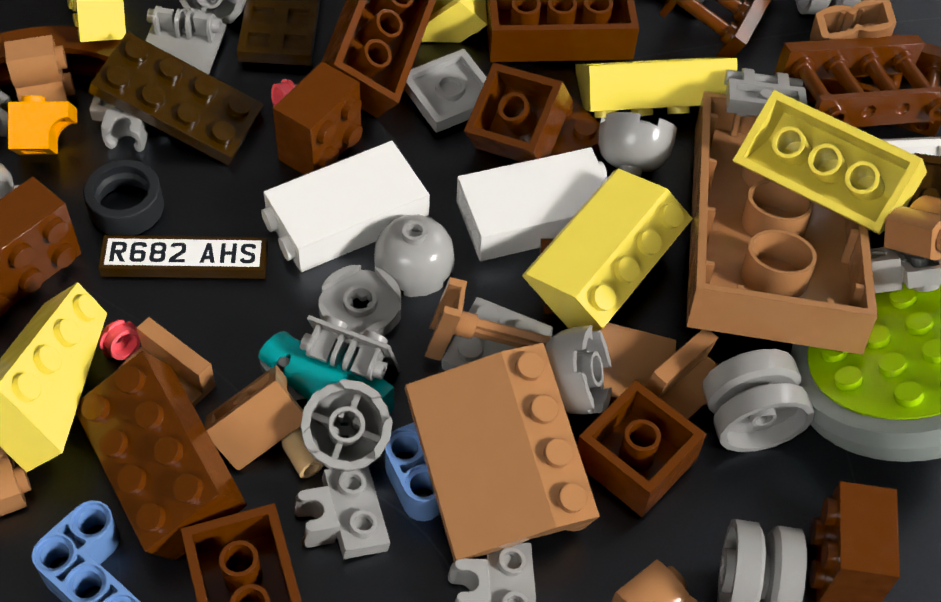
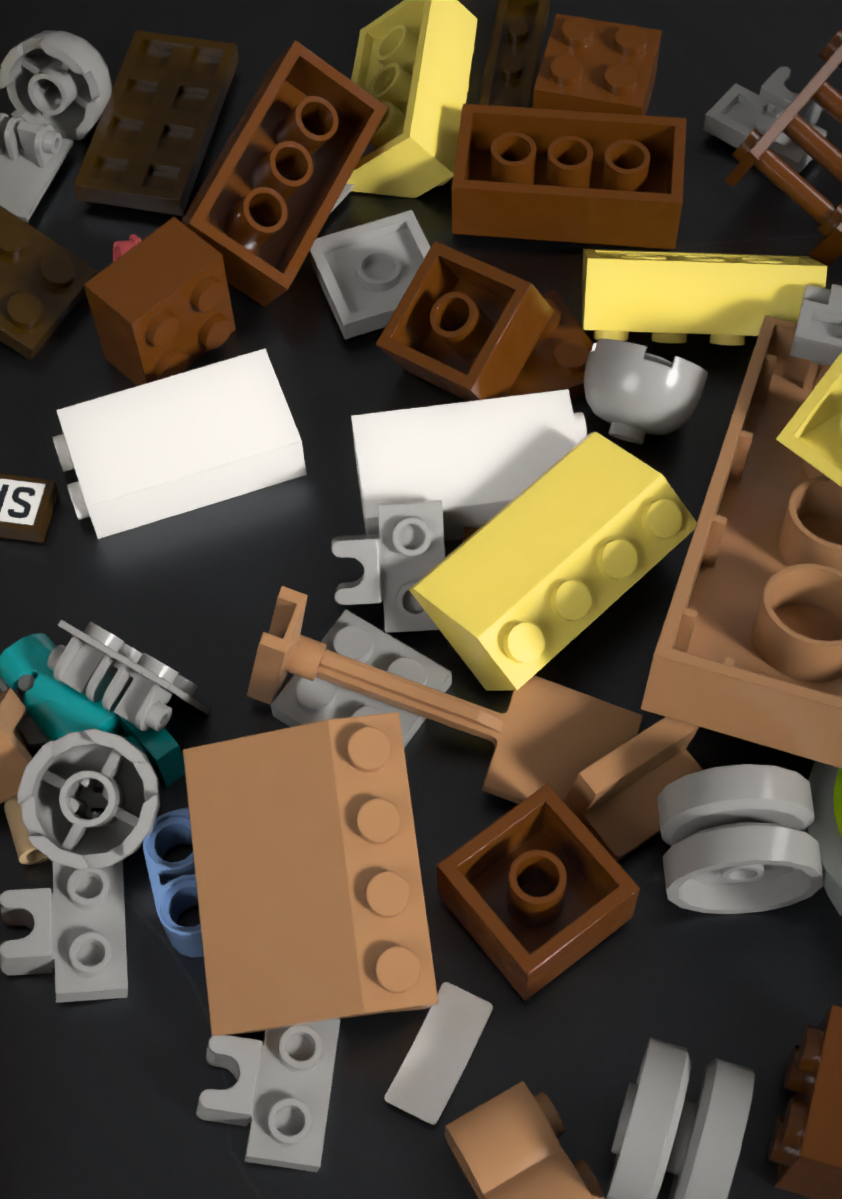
camera: 15 degrees right, 5 degrees up
light grey plate [319,265,401,336] -> none
light grey cylinder [374,214,455,297] -> none
light grey cylinder [545,325,612,414] -> none
none -> light grey plate [331,500,445,633]
none -> white sticker [384,982,493,1125]

